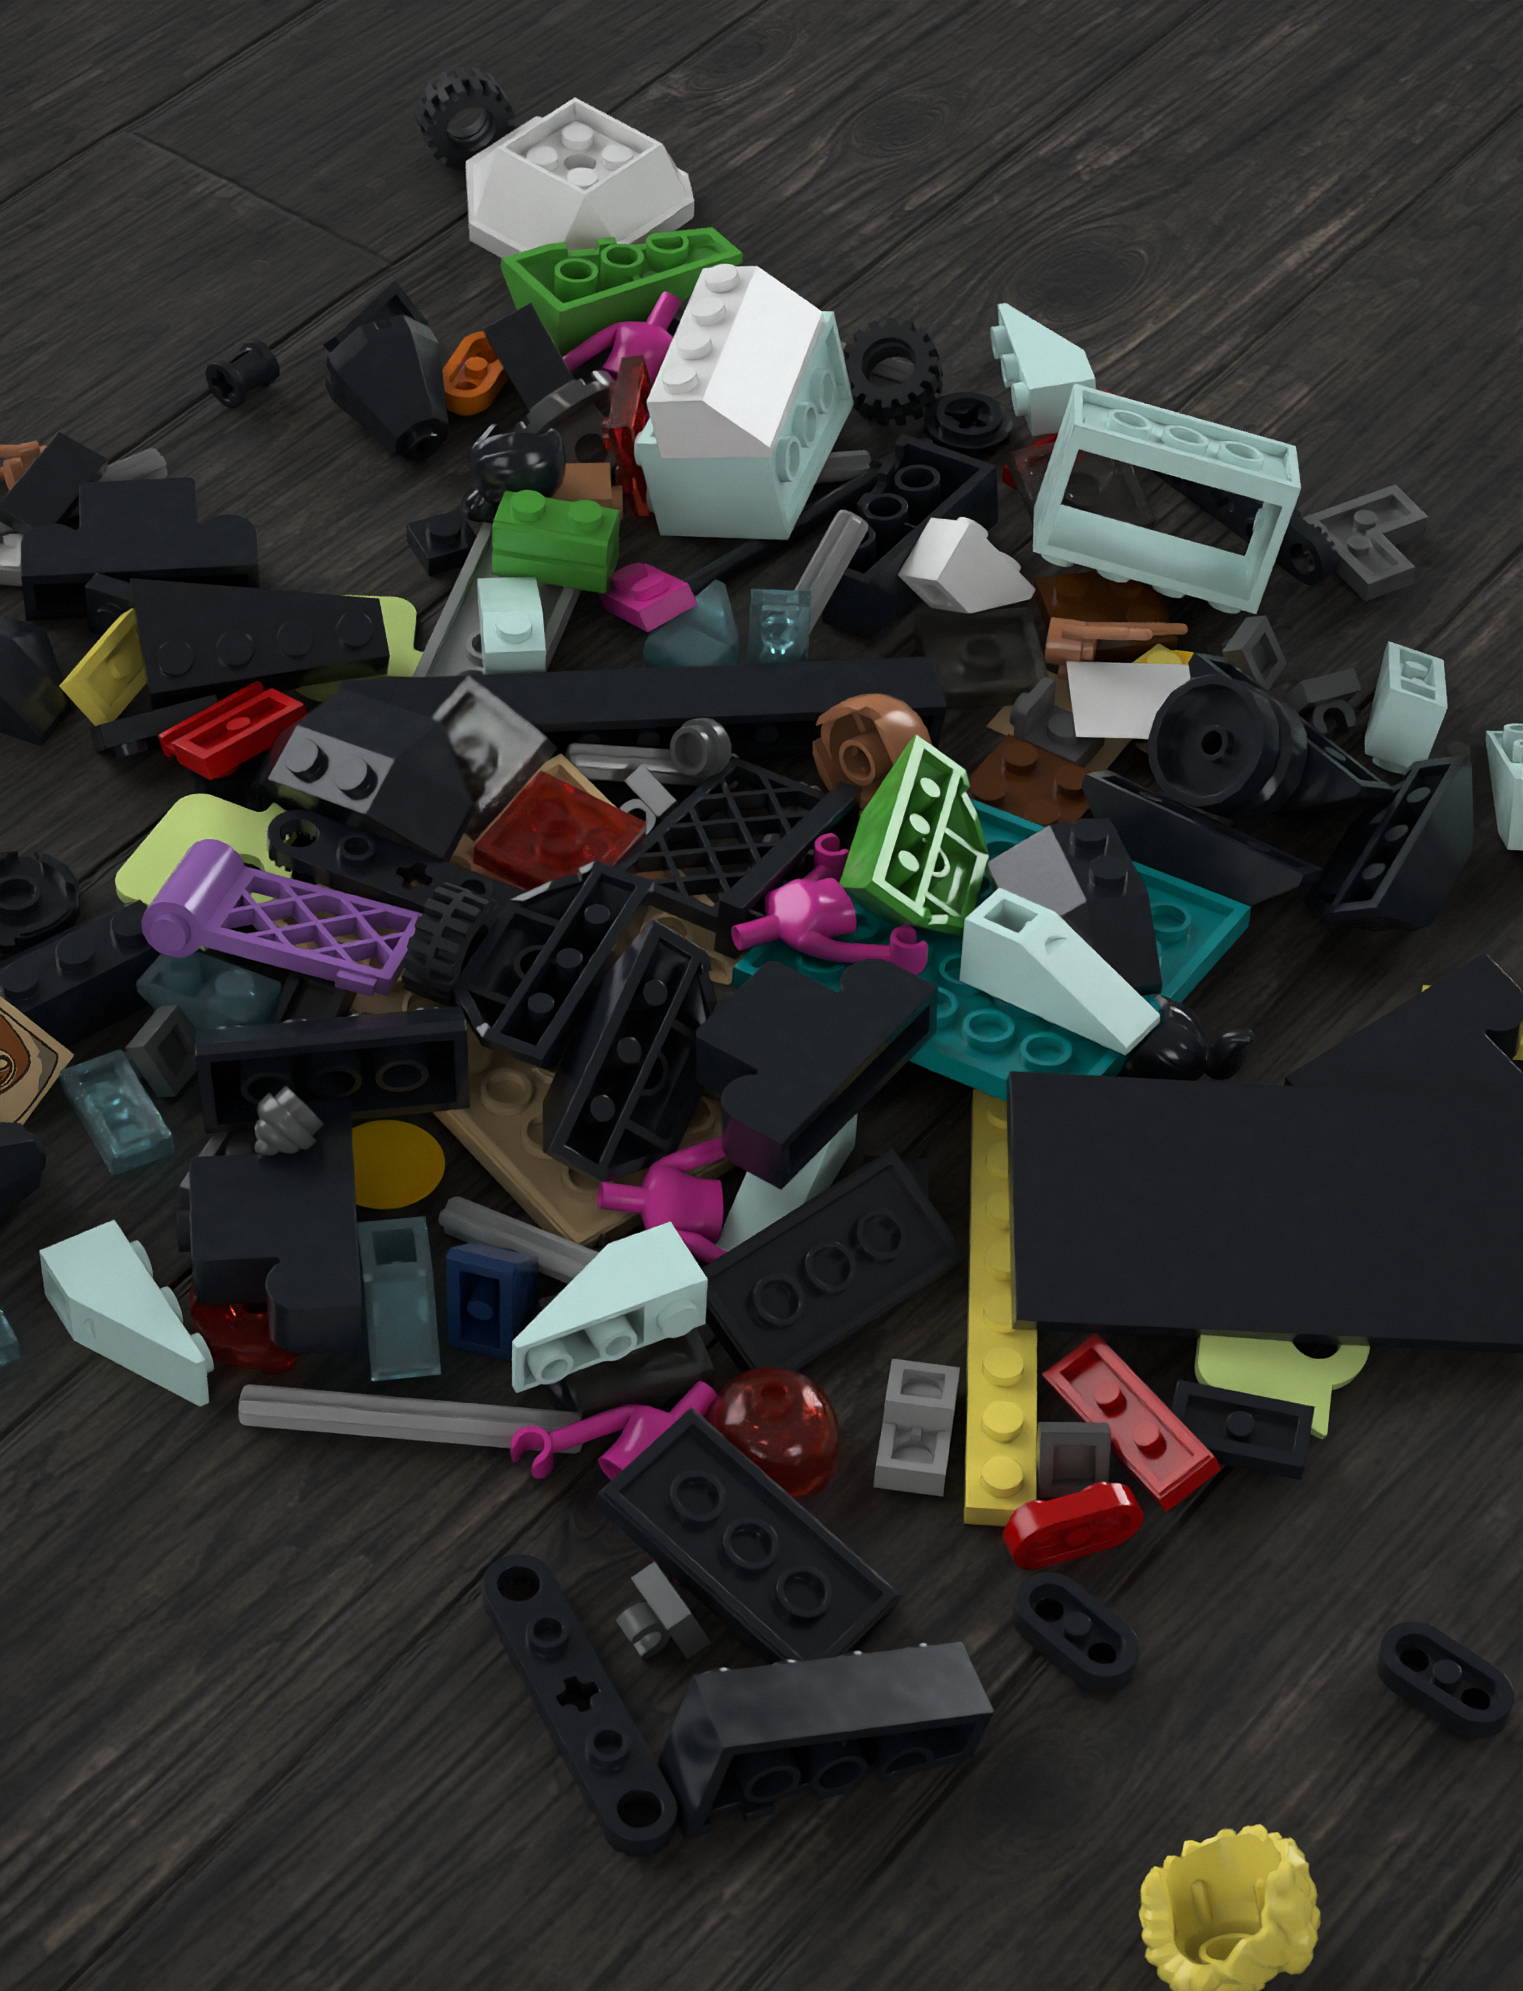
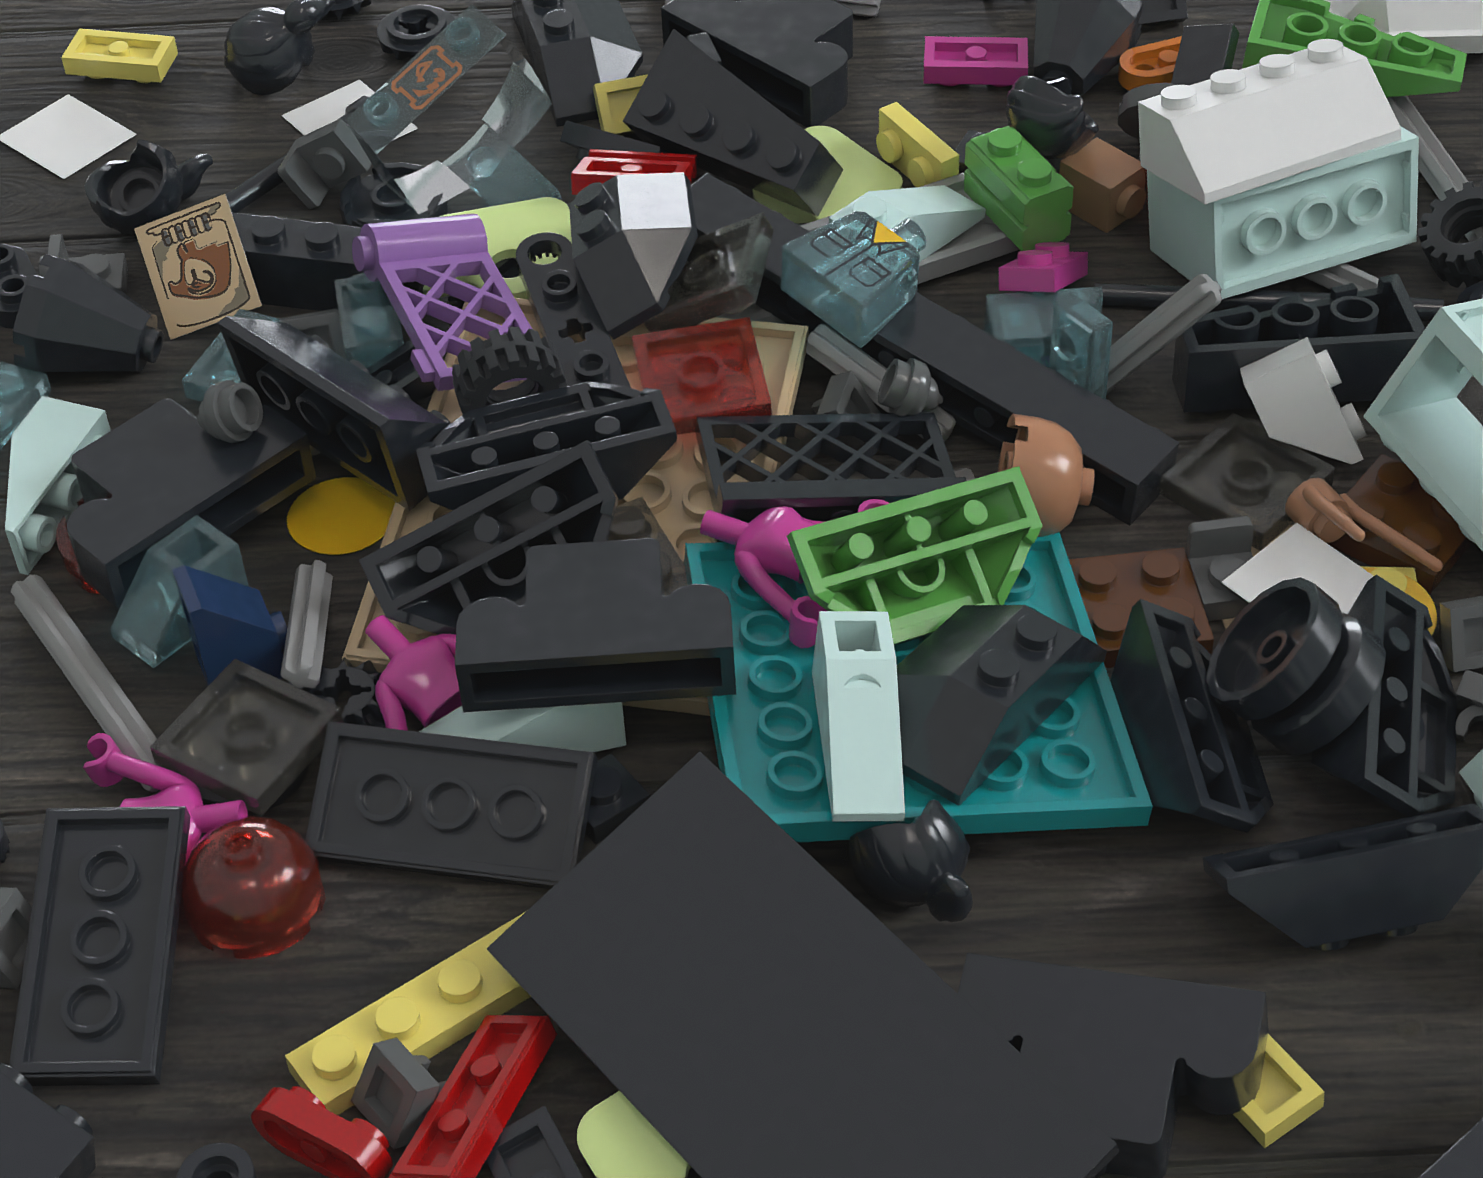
camera: 55 degrees right, 0 degrees up
light aqua slope [512,1222,708,1393] -> none
light grey slope [873,1359,960,1497] -> none
none -> clear light blue piece [345,4,562,214]
none -> clear light blue torso [781,211,926,348]
none -> light yellow plate [876,102,959,187]
none -> dark pink plate [924,36,1028,87]

